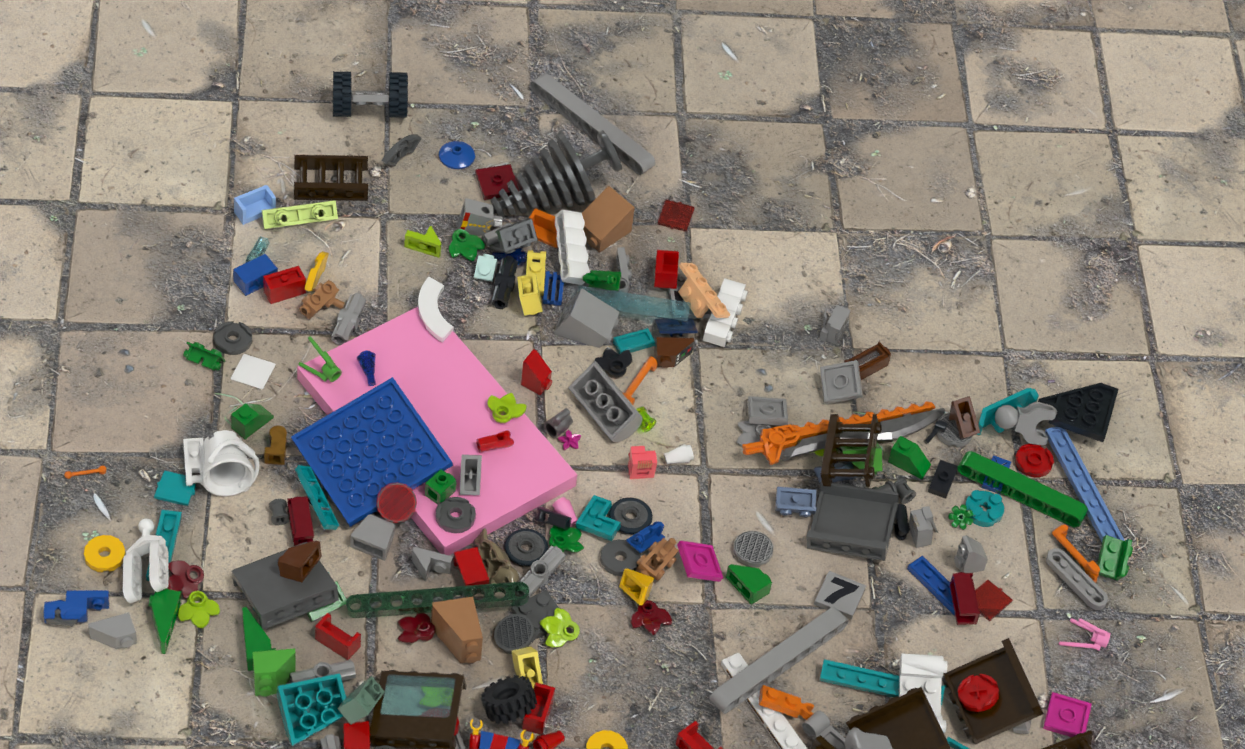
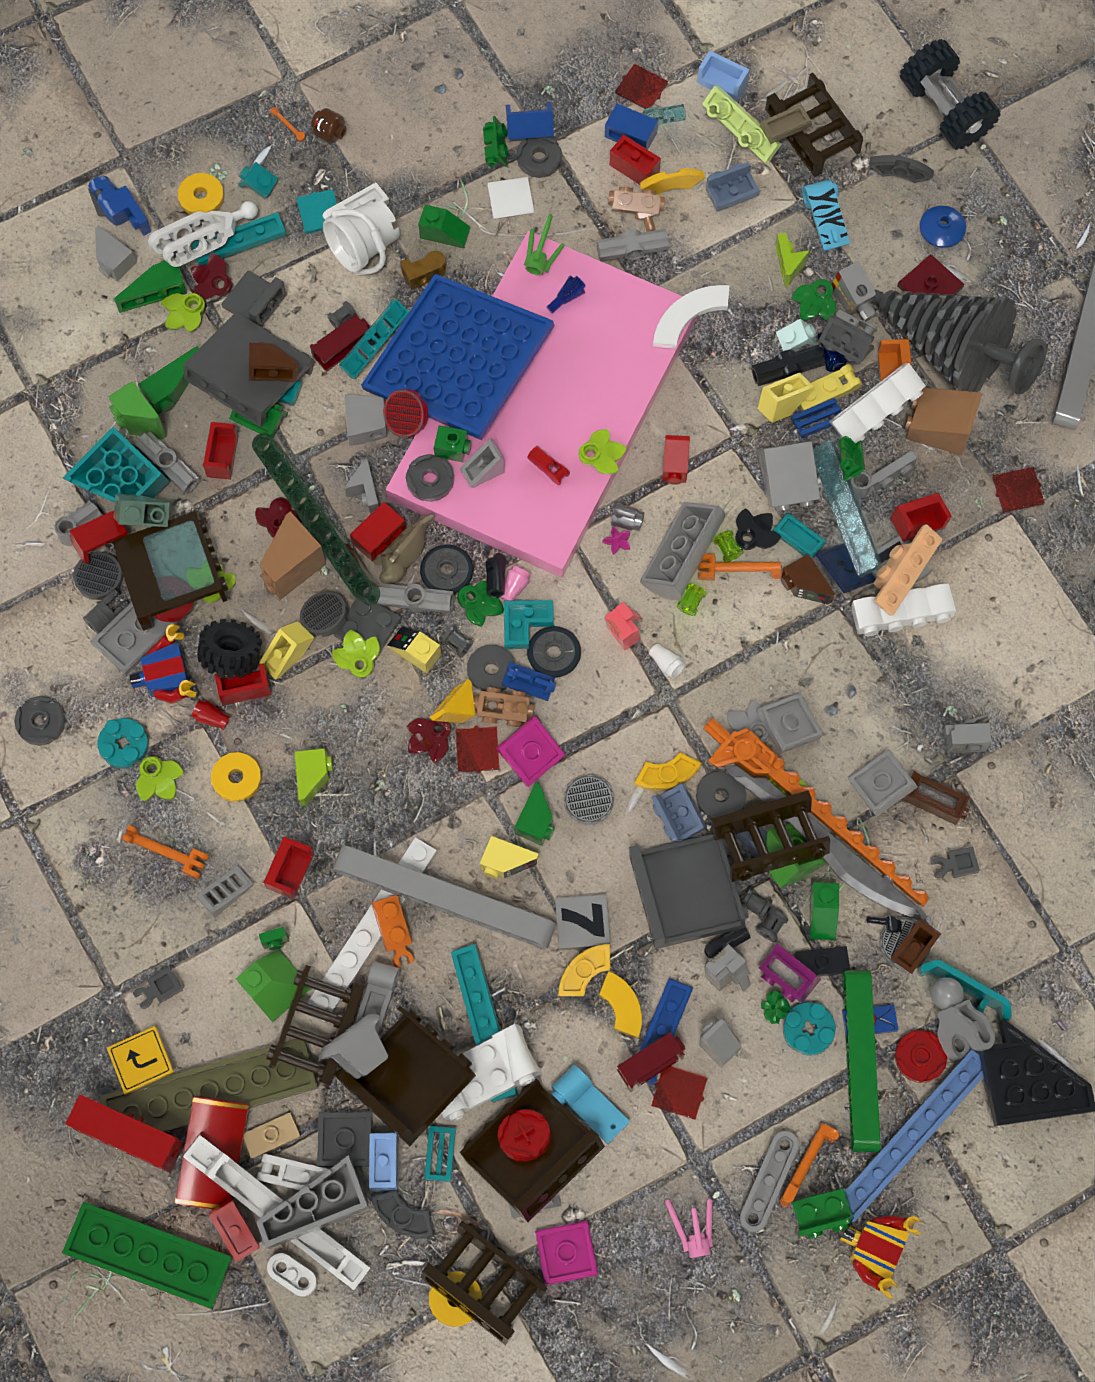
camera: 70 degrees right, 20 degrees up
none -> dark grey bracket [222,271,286,327]
none -> teal bracket [238,162,278,199]
none -> lime slope [295,748,333,807]
none -> reddish brown head [311,108,347,143]
none -> light yellow slope [387,627,441,674]
none -> dark grey bush [441,625,474,658]
none -> clear red piece [456,726,499,774]
none -> light yellow slope [480,836,539,879]
none -> blue panel [505,101,554,140]
none -> medium azure door [551,1065,630,1144]
none -> yellow tile [558,944,610,996]
none -> yellow tile [599,971,642,1039]
none -> clear red piece [615,64,668,111]
none -> yellow tile [634,752,702,791]
none -> dark grey tile [696,771,747,819]
none -> sand blue bracket [706,162,760,212]
none -> clear neon green bush [713,530,743,562]
none -> magenta window [759,944,821,1003]
none -> dark tan tile [760,104,812,144]
none -> medium azure door [802,179,850,252]
none -> torso [840,1215,923,1299]
none -> dark grey plate [931,846,980,878]

